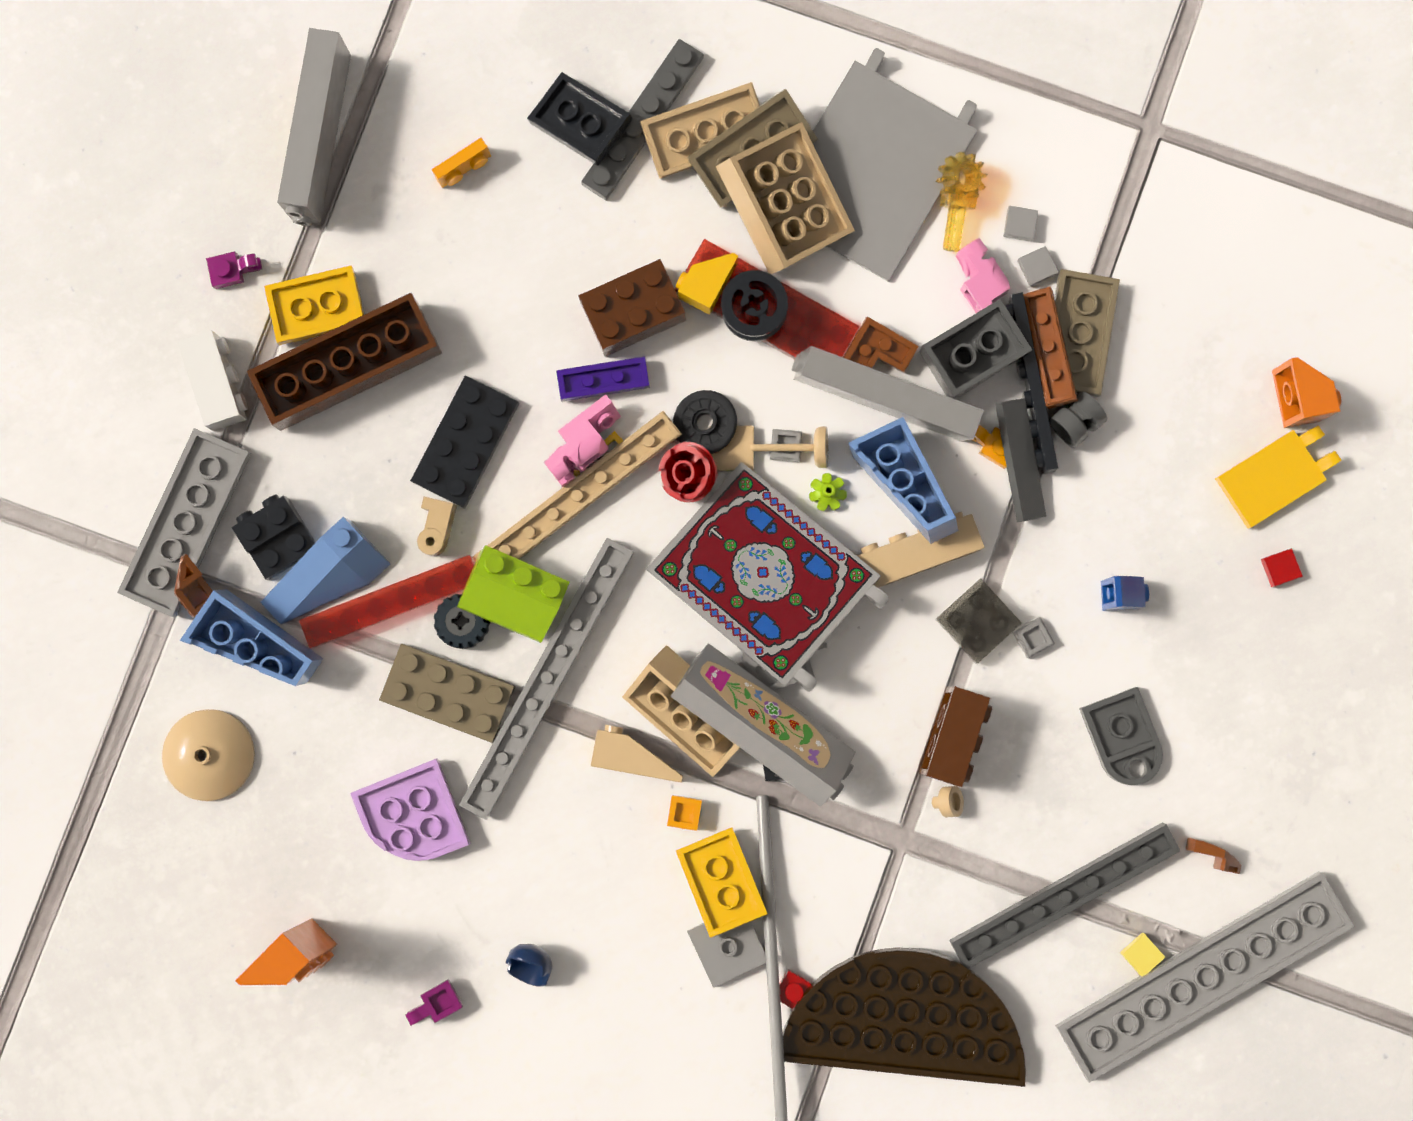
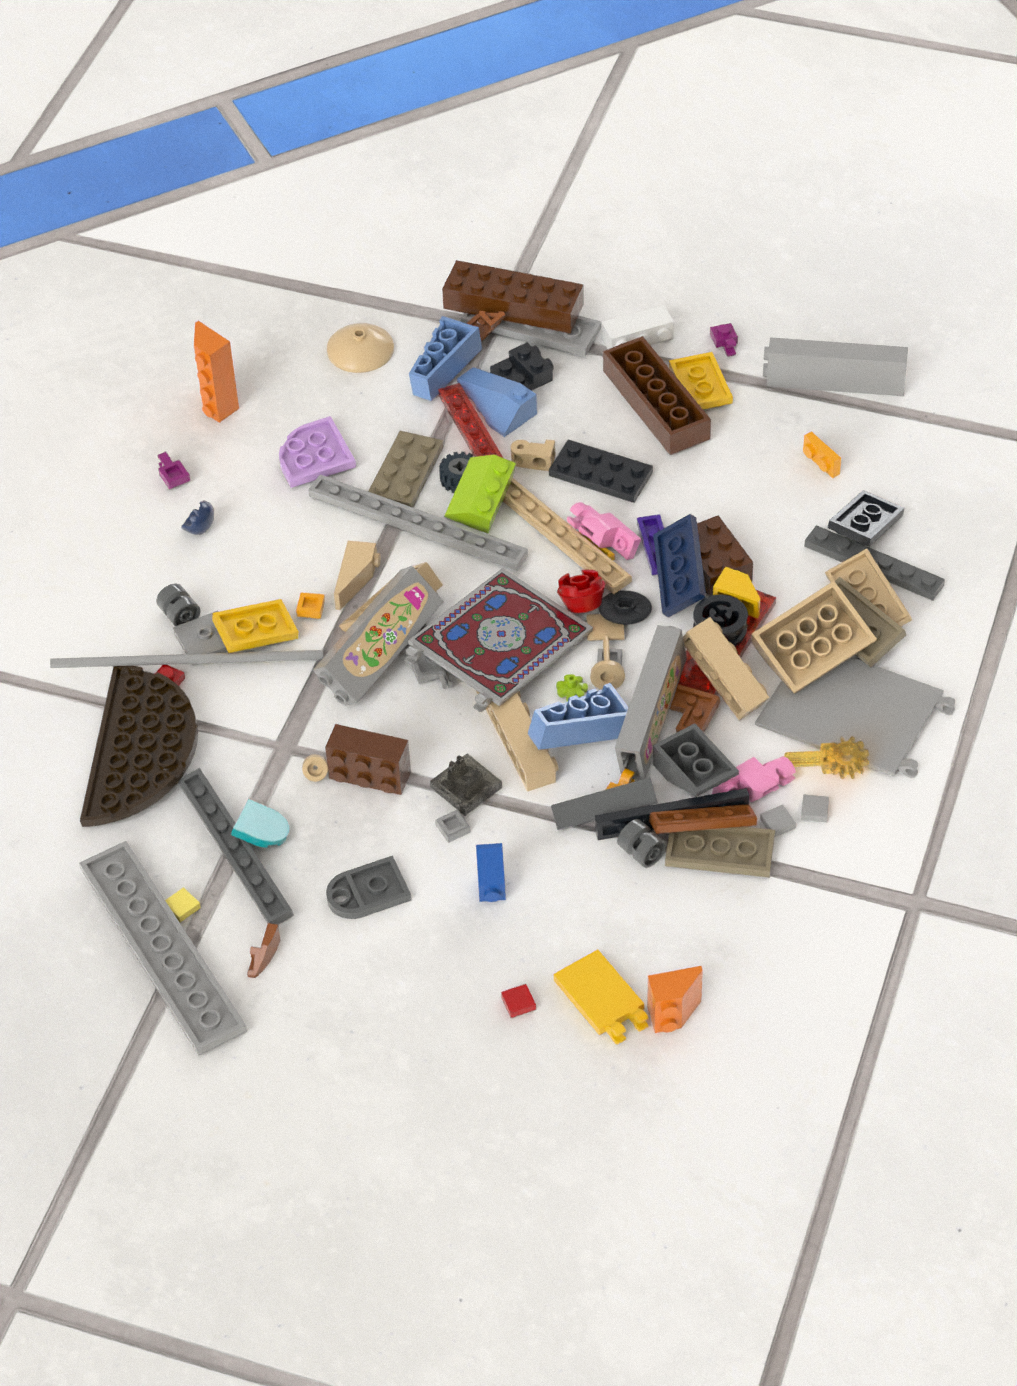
camera: 90 degrees right, 35 degrees down
none -> dark grey wheel [156,583,201,627]
none -> tile [231,799,290,848]
none -> reddish brown brick [442,260,584,334]
none -> dark blue plate [653,514,706,618]
none -> tan brick [683,617,770,720]

